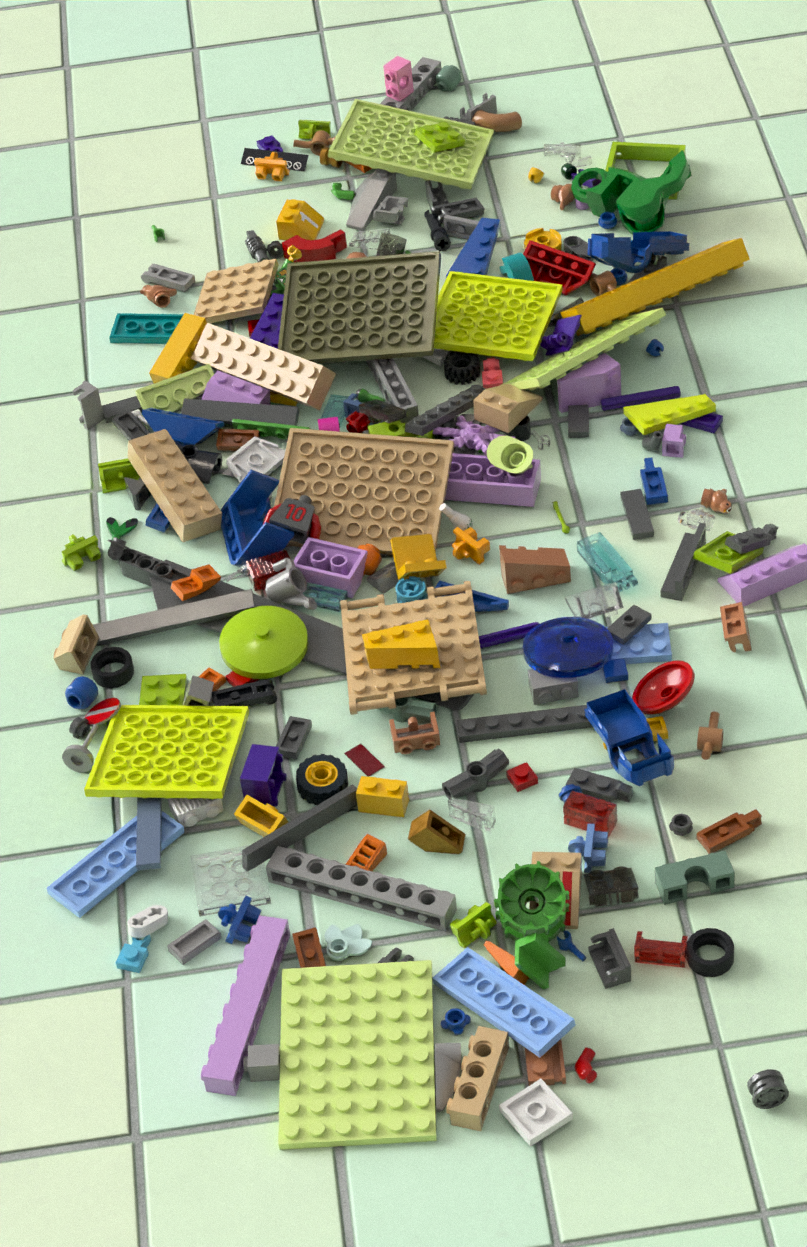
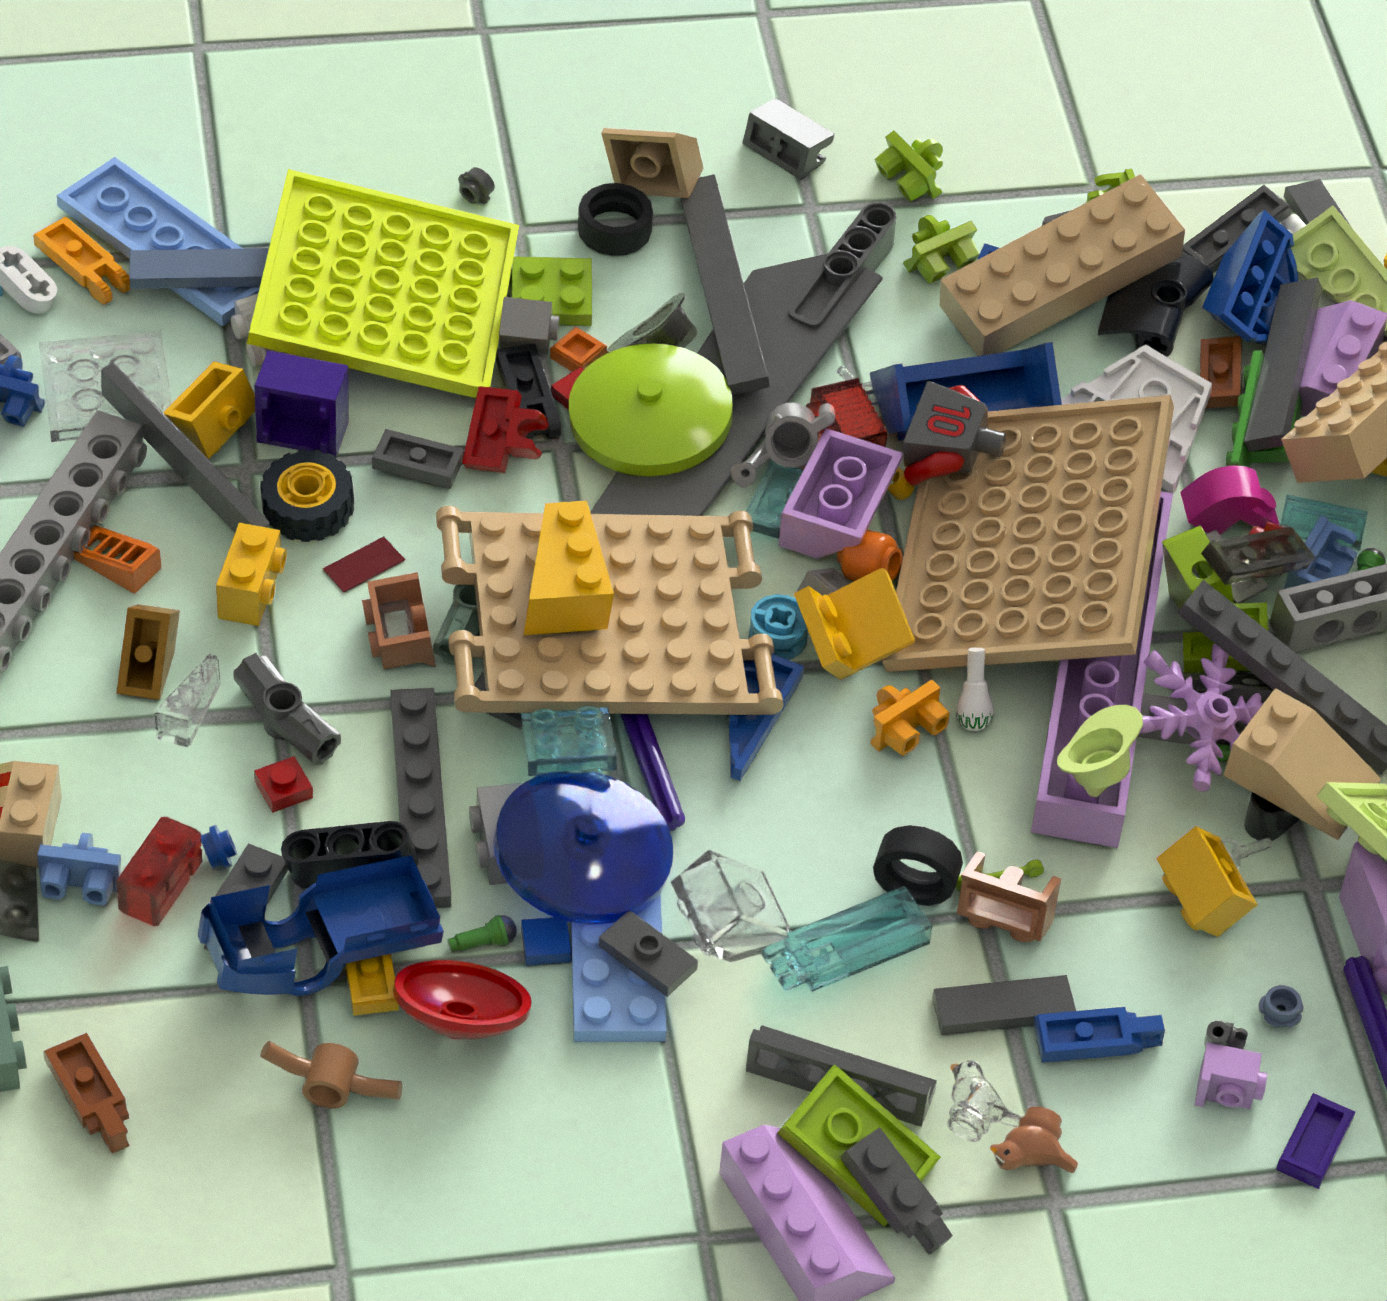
camera: 80 degrees right, 5 degrees up
light grey piece [62,698,121,773] -> none
blue head [65,676,98,710] -> none
light grey hinge [73,380,104,430] -> none
green piece [106,517,138,540] -> none
dark grey hinge [107,537,129,560] -> none
orange slope [171,564,221,601] -> none
nougat wedge [499,545,571,594] -> none
dark grey tile [568,405,589,438] -> none
neon yellow wing [623,394,716,435] -> none
dark grey plate [669,814,693,836] -> none
nougat hinge [720,602,752,652] -> none
none -> light orange hinge [33,217,131,305]
none -> black beam [281,821,419,888]
none -> bright green piece [447,915,517,952]
none -> red plate [462,386,548,473]
none -> clear light blue plate [521,706,617,793]
none -> clear smoke piece [607,293,697,353]
none -> dark grey hinge [742,98,835,180]
none -> black tyre [873,825,963,906]
none -> lime hips [903,215,979,284]
none -> nougat window [956,851,1061,942]
none -> yellow brick [1156,826,1258,937]

